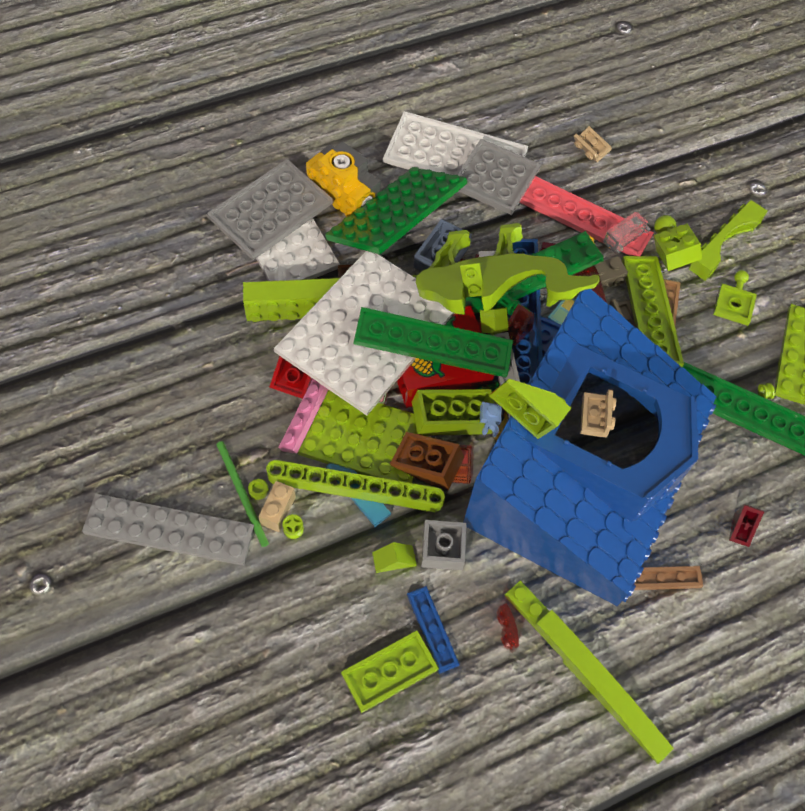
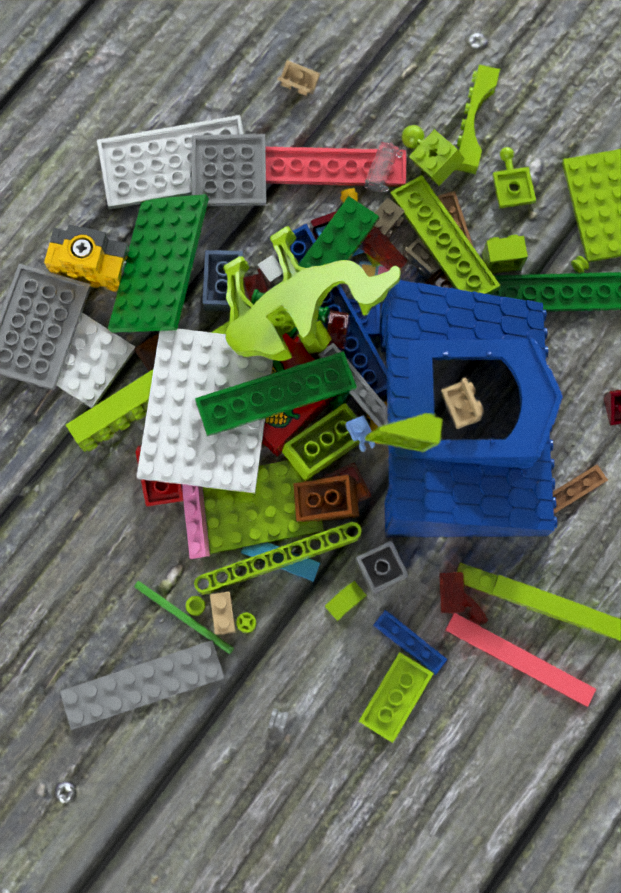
camera: 25 degrees left, 15 degrees up
none -> light grey wheel [268,708,289,732]
none -> clear red panel [439,572,465,614]
none -> coral tile [445,613,596,707]
none -> lime brick [482,235,528,274]

